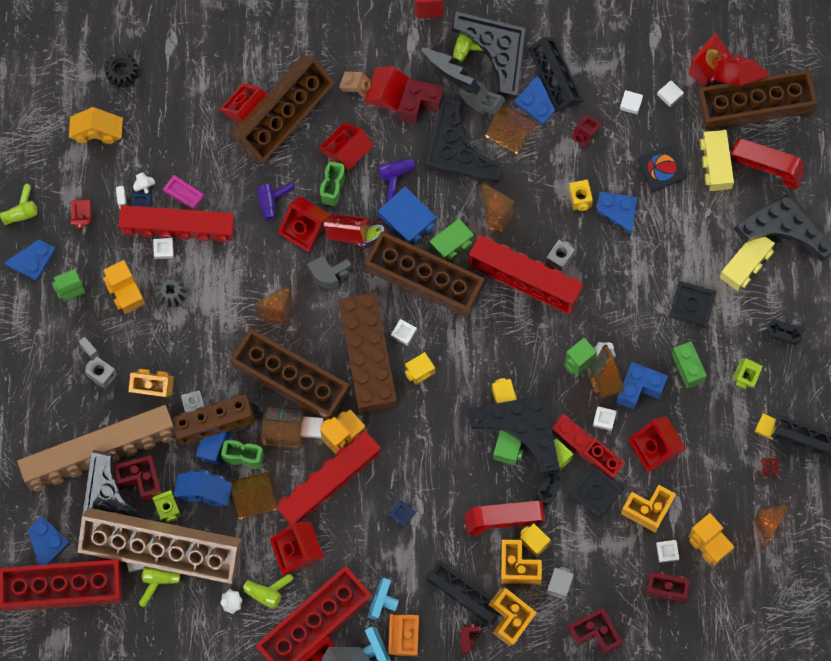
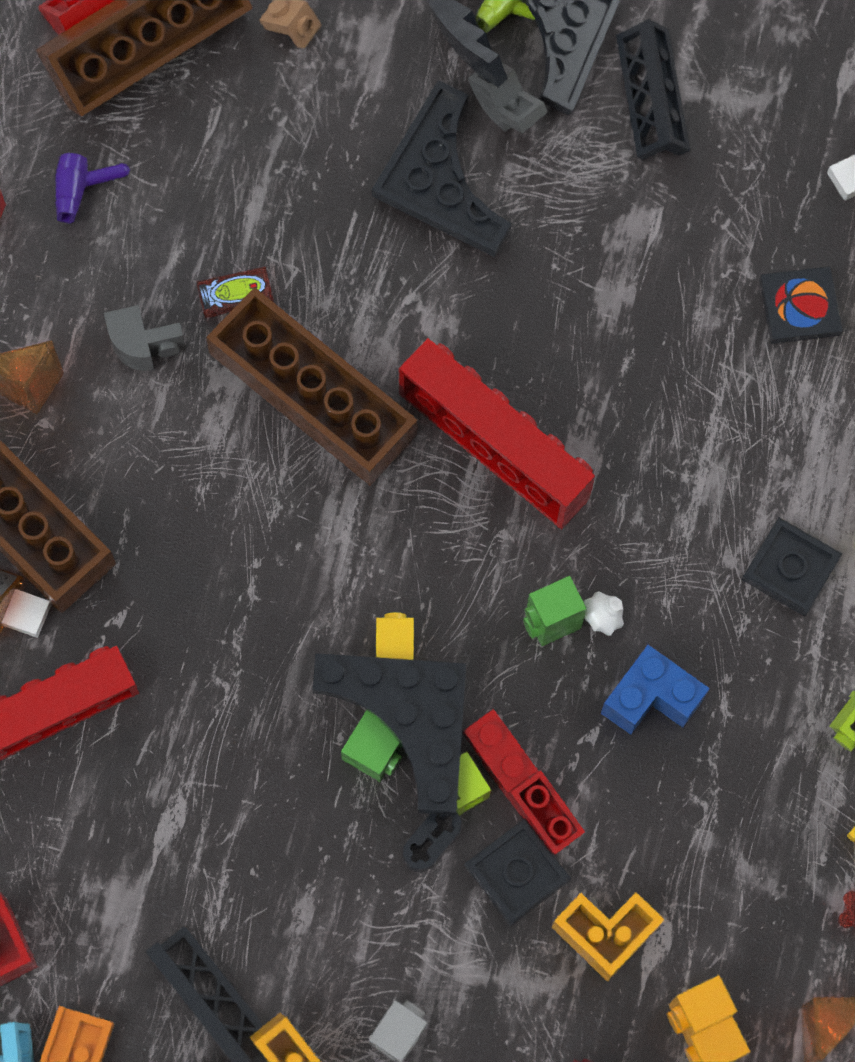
camera: 10 degrees right, 0 degrees up
red slope [278,196,331,252] -> none
red slope [318,123,374,170] -> none
bright green brick [320,161,345,206] -> none
light orange brick [320,410,366,456] -> none
red slope [324,214,371,244] -> none
reddish brown brick [338,292,397,414] -> none
red slope [364,66,411,112] -> none
medium azure tile [367,578,399,620] -> none
dark purple piece [378,159,415,201] -> none
blue brick [378,187,437,245] -> none
dark blue tile [389,500,416,528] -> none
white tile [391,319,417,346] -> none
dark red brick [398,78,444,124] -> none
yellow brick [404,352,435,385] -> none
bright green brick [430,218,474,262] -> none
beam [464,501,546,535] -> none
clear orange slope [480,183,515,233] -> none
clear orange slope [486,106,537,154] -> none
light orange brick [501,540,542,584] -> none
blue wing [514,76,555,126] -> none
yellow brick [520,524,551,558] -> none
light grey brick [546,240,575,272] -> none
yellow brick [568,180,593,211] -> none
dark red bracket [571,114,602,148] -> none
clear orange slope [589,345,624,398] -> none
white tile [593,406,616,431] -> none
blue wing [597,192,637,233] -> none
white tile [620,90,643,115] -> none
red slope [628,416,687,473] -> none
white tile [656,540,679,563] -> none
bright green brick [672,342,707,389] -> none

